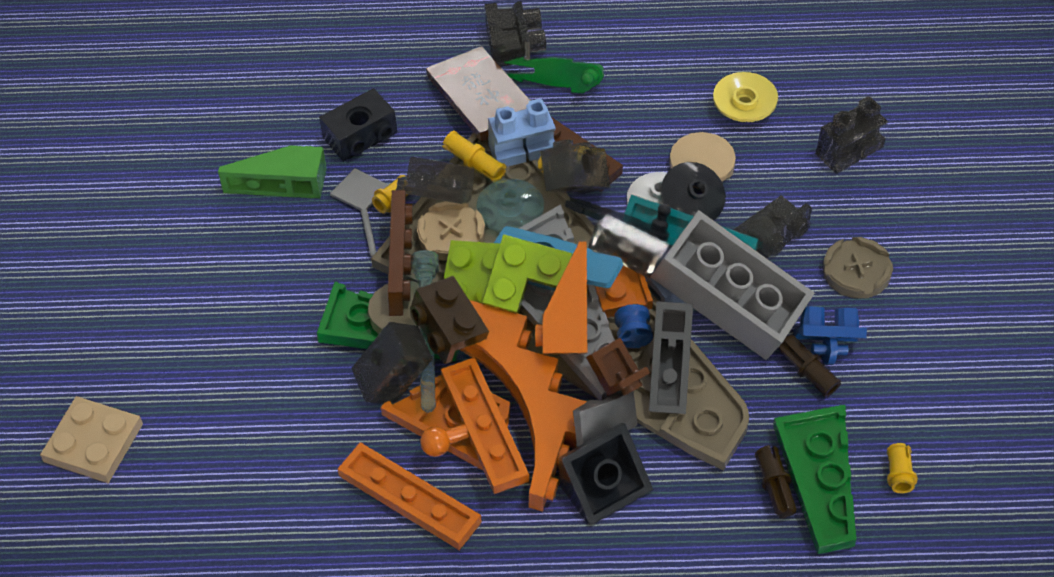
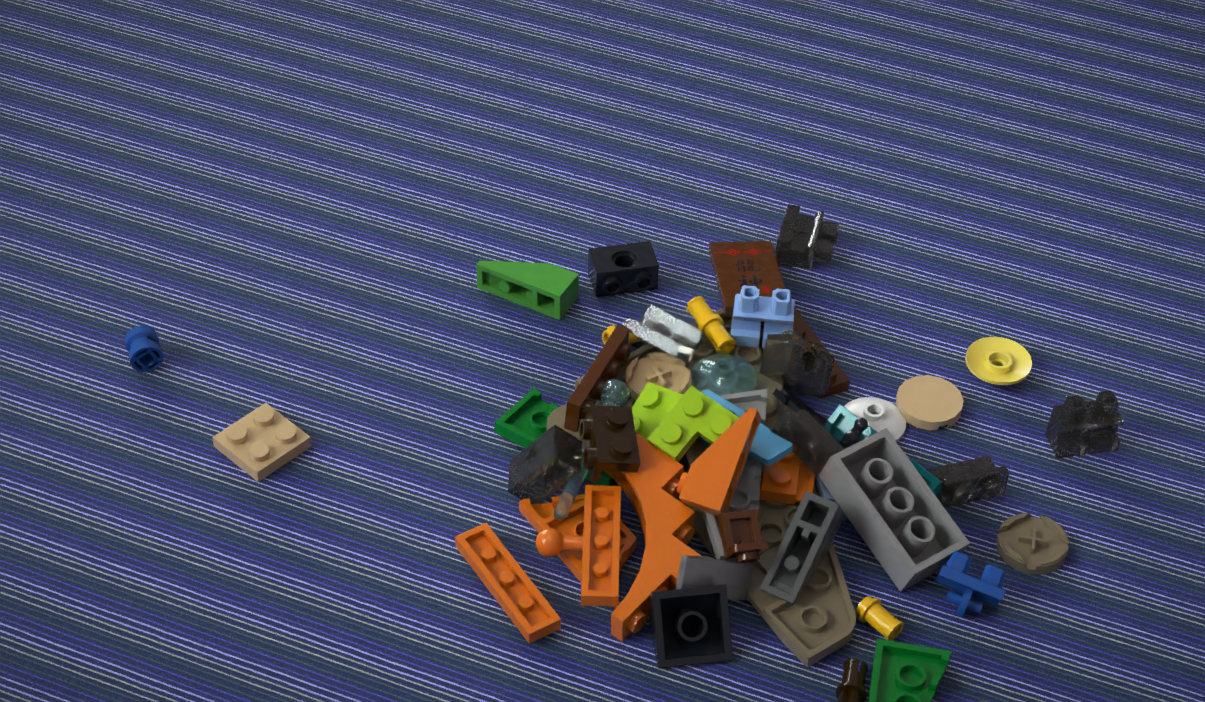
camera: 20 degrees right, 10 degrees down
light grey piece [330,168,388,257] -> none
green piece [504,57,604,93] -> none
blue wheel [614,304,653,348] -> none
black dish [660,162,726,221] -> none
dark brown axle [778,335,842,398] -> none
none -> yellow pin [855,596,904,641]

